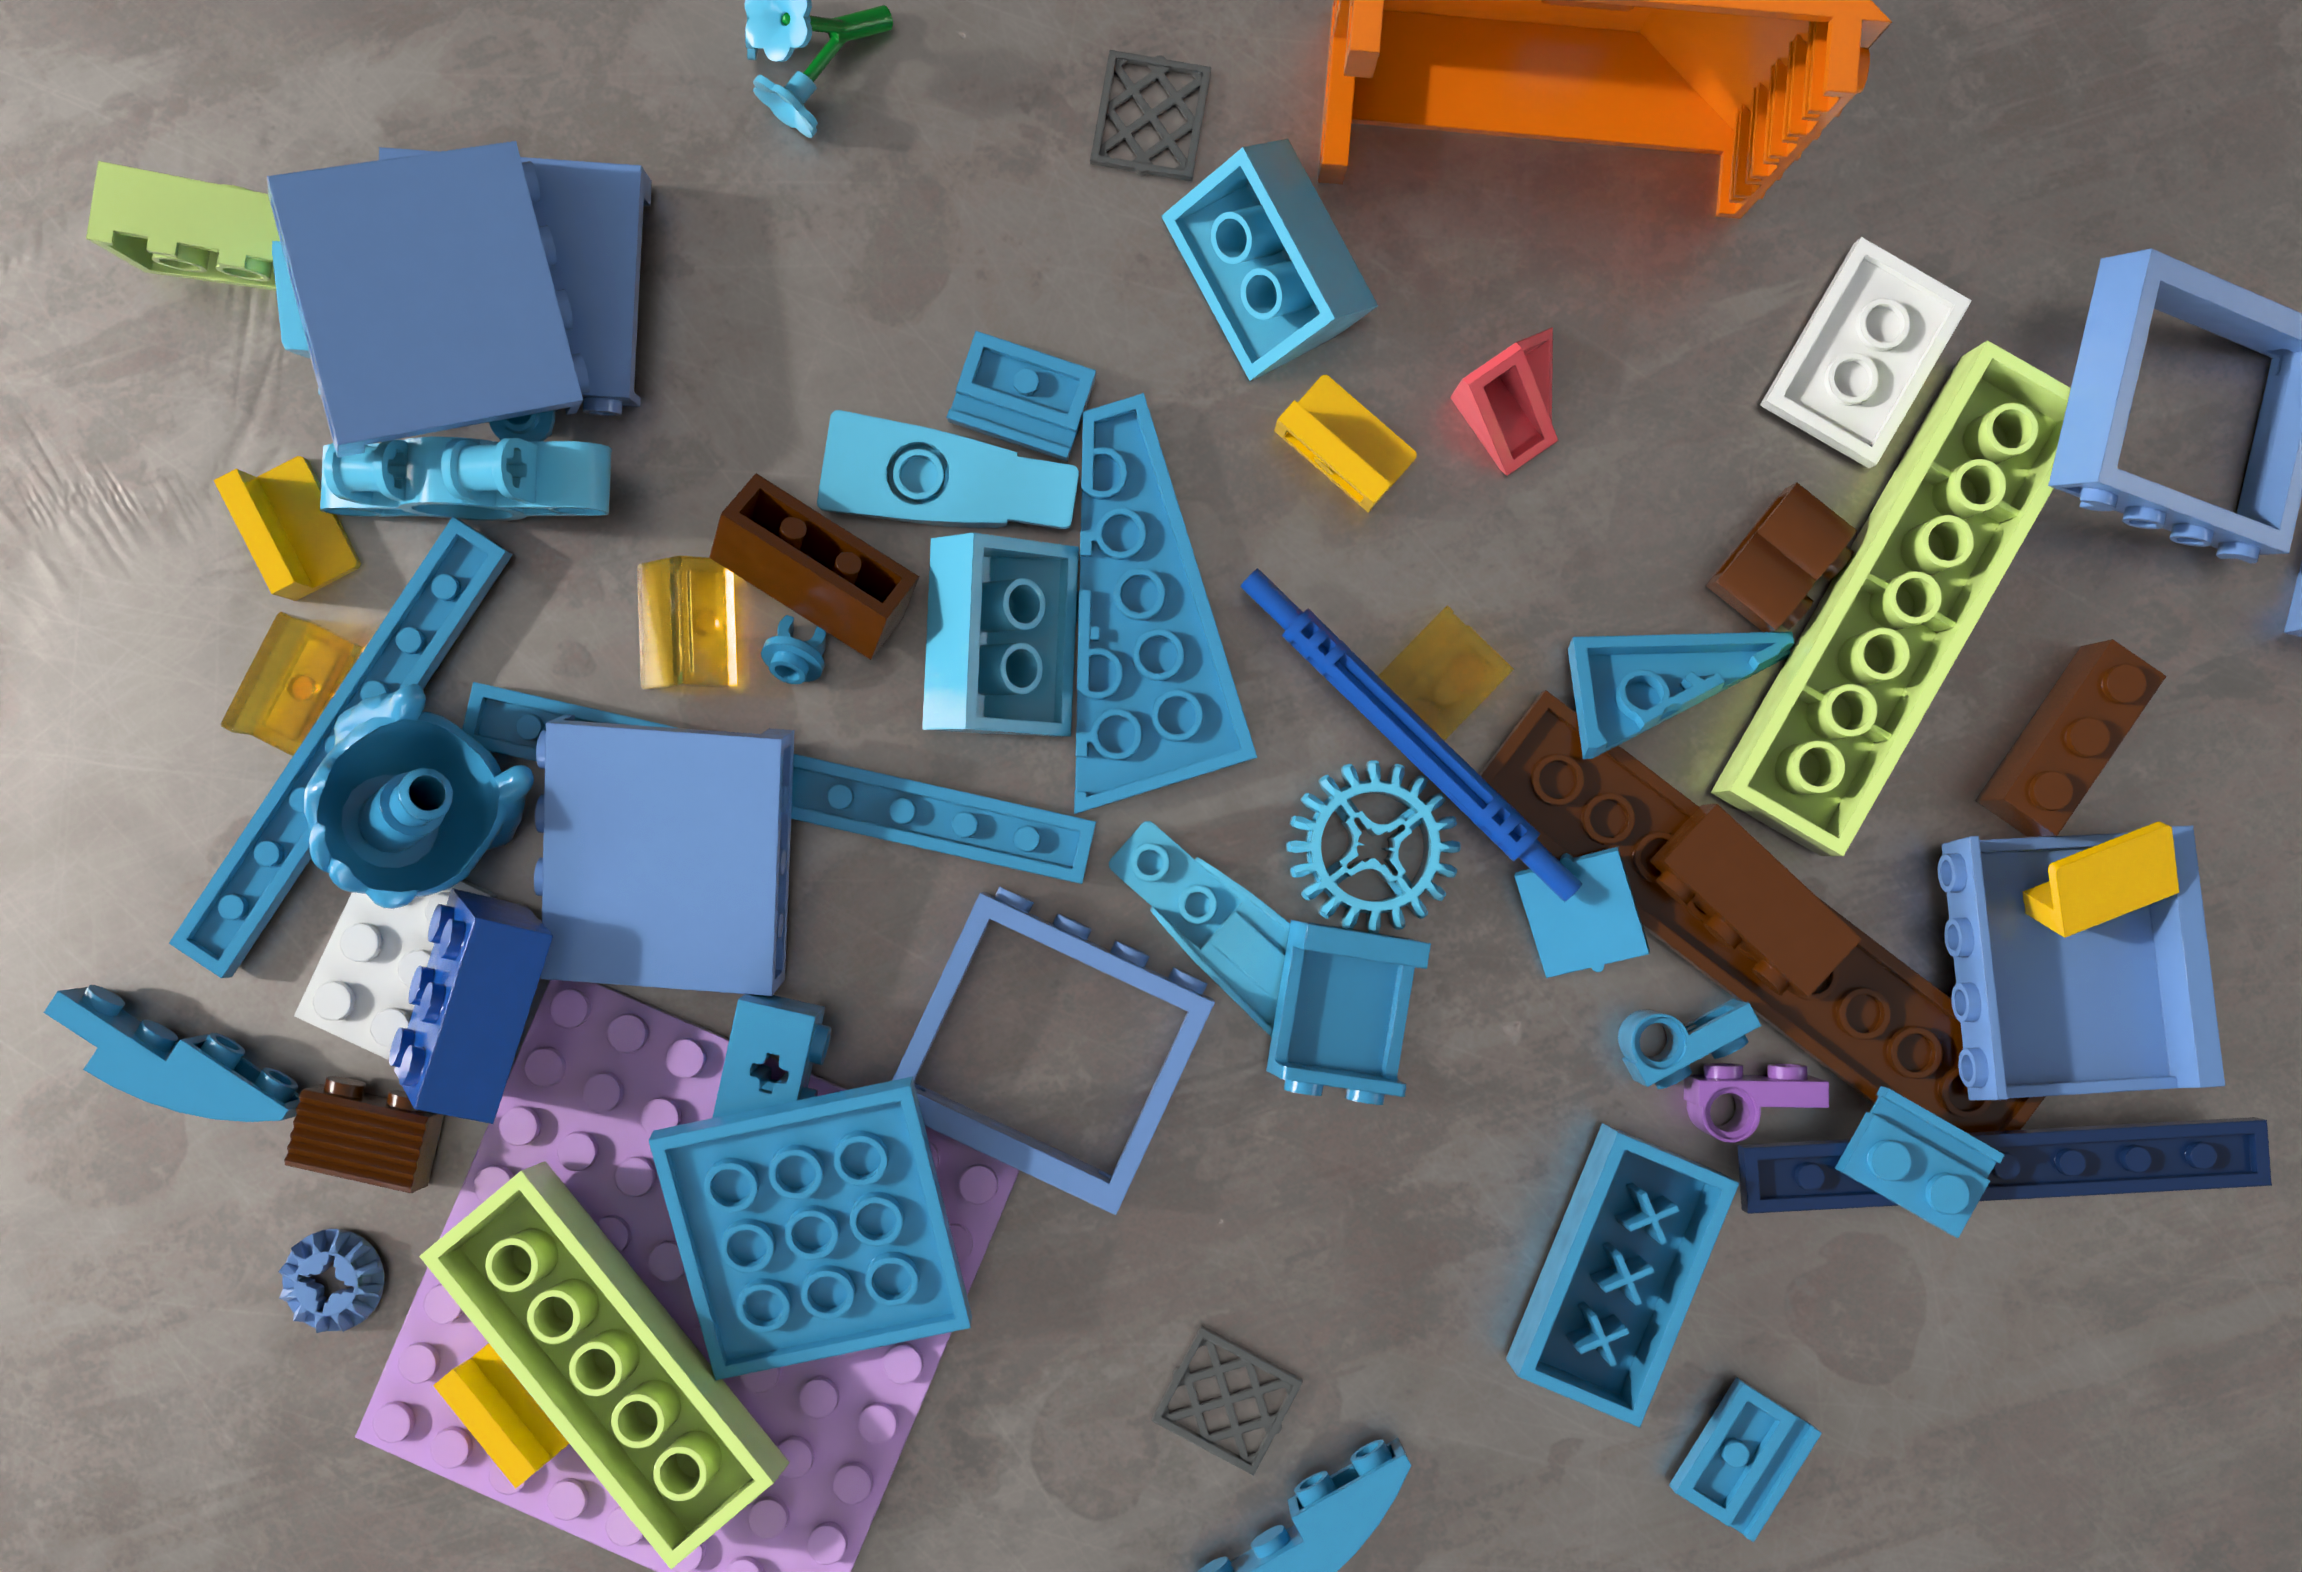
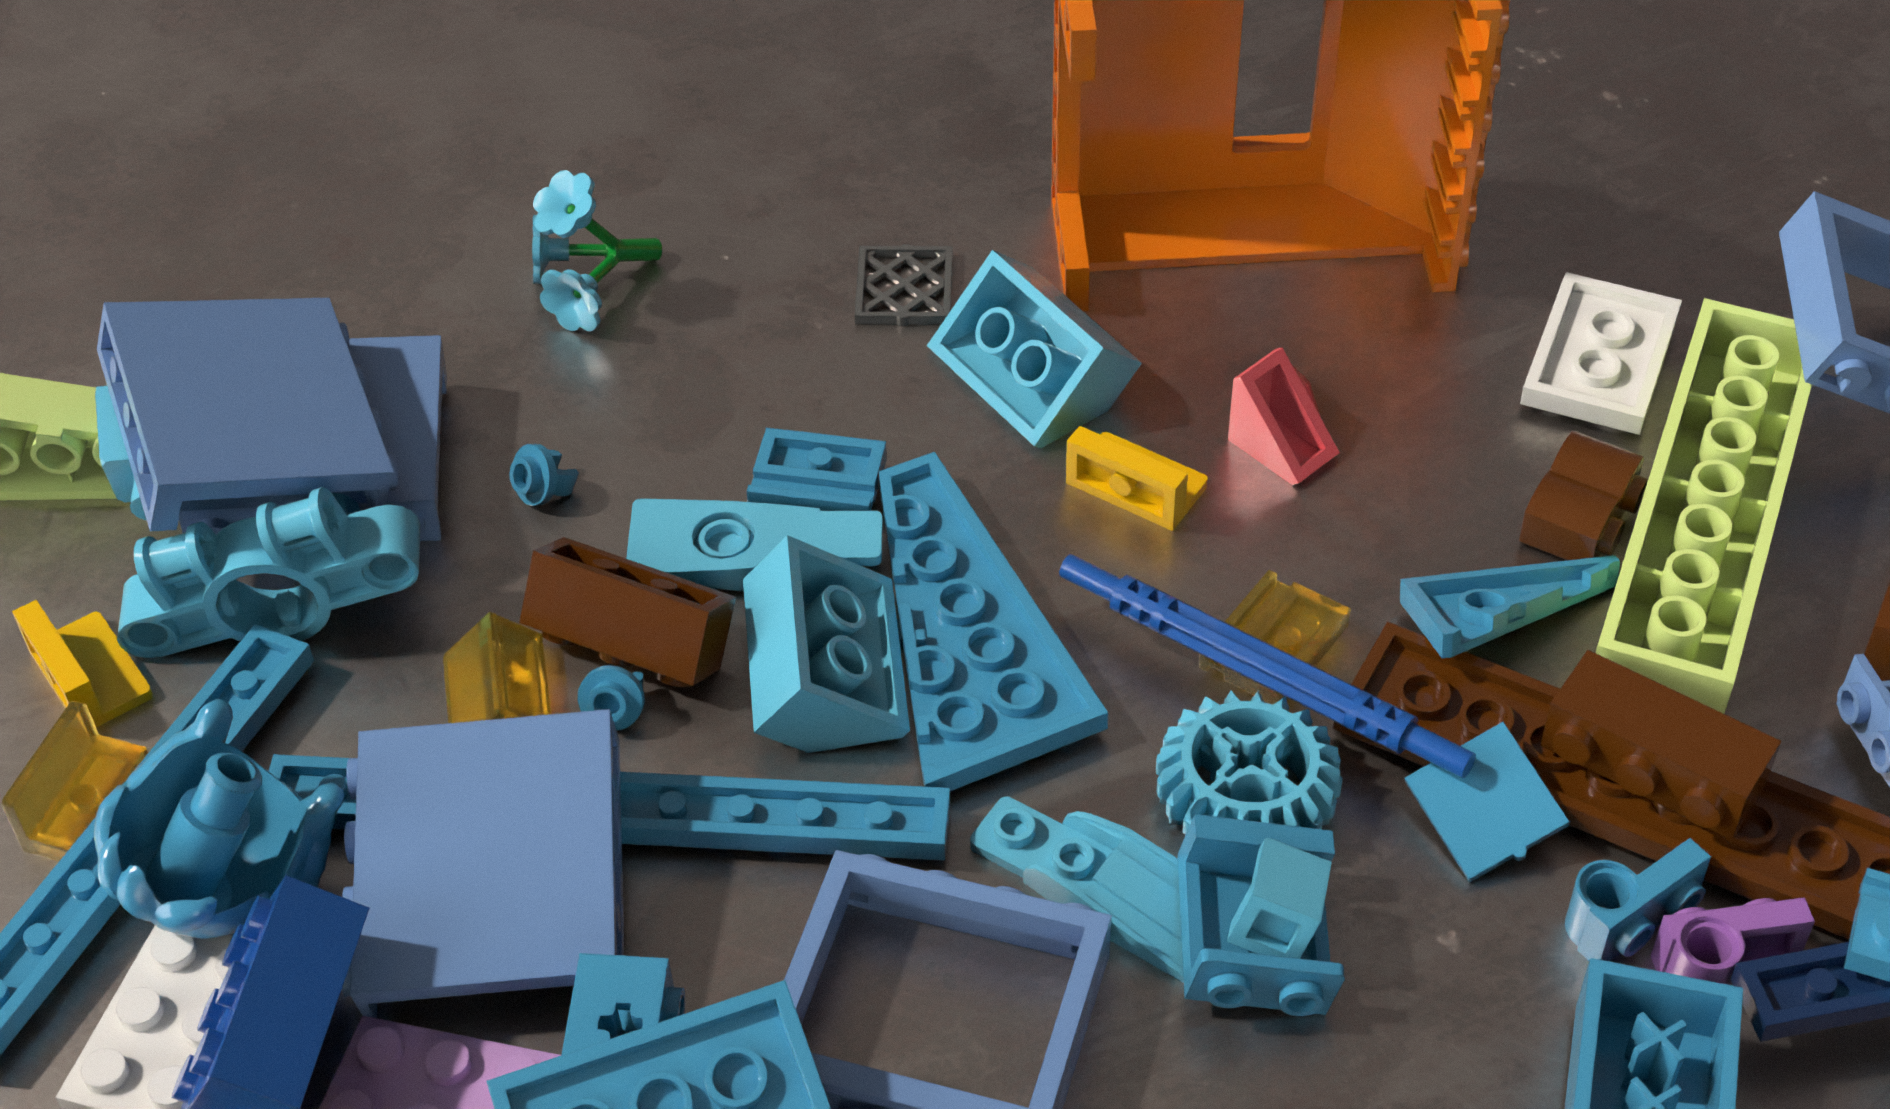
camera: 10 degrees left, 40 degrees down
none -> dark azure plate [509,444,579,506]
none -> medium azure panel [1227,838,1332,959]

